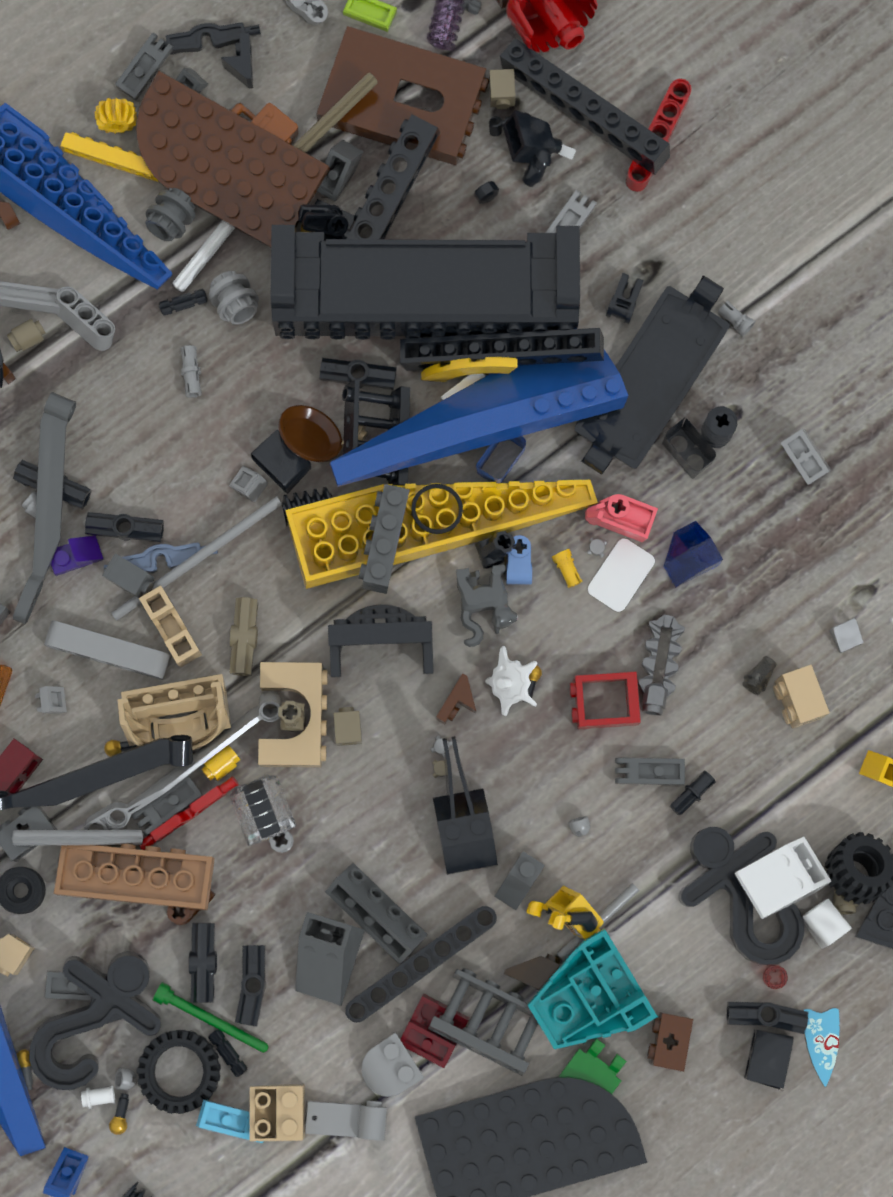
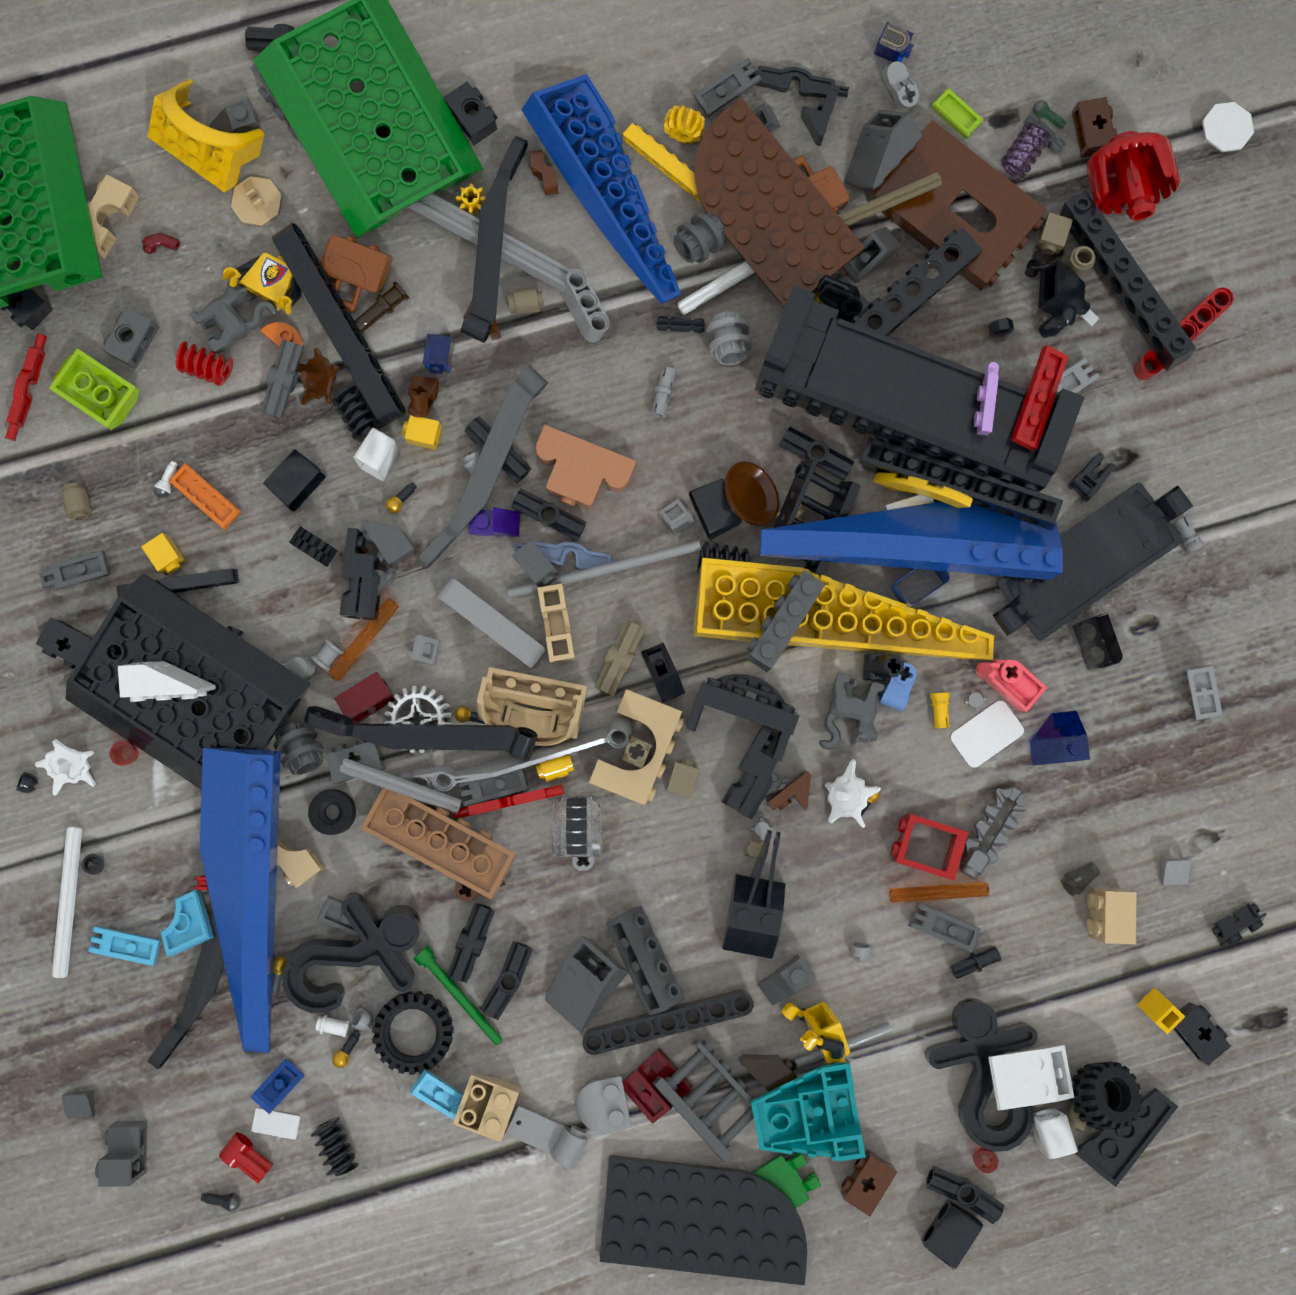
camera: 20 degrees right, 5 degrees up
black axle [208,1029,248,1077] -> none
black piece [412,484,463,534] -> none
black piece [701,406,738,448] -> none
medium azure sticker [803,1008,840,1087] -> none
none -> white gear [384,686,452,753]
none -> nougat brick [536,425,637,510]
none -> black slope [641,642,685,703]
none -> black plate [721,725,788,819]
none -> dark grey slope [844,109,923,189]
none -> clear orange axle [889,882,990,903]
none -> lavender hinge [974,362,999,435]
none -> red plate [1011,345,1069,451]
none -> dark tan brick [1065,246,1095,277]

